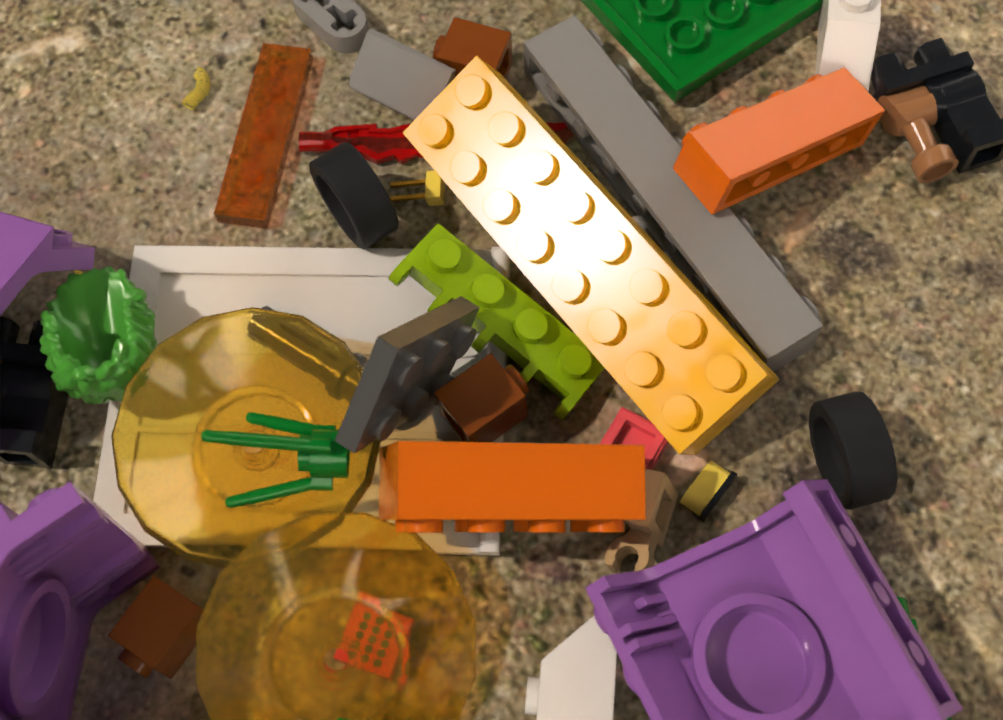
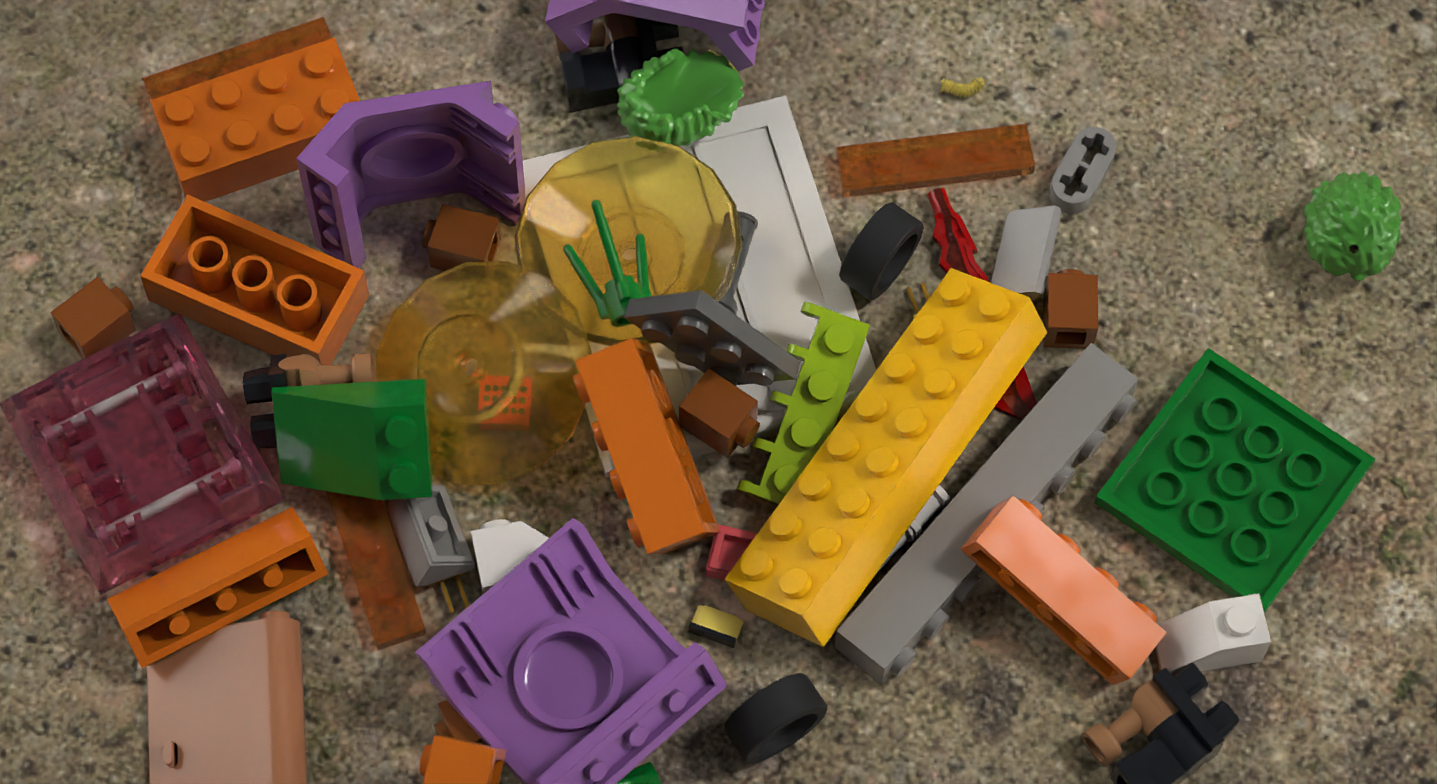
camera: 65 degrees right, 0 degrees up
tan plate [605,468,678,573] -> none

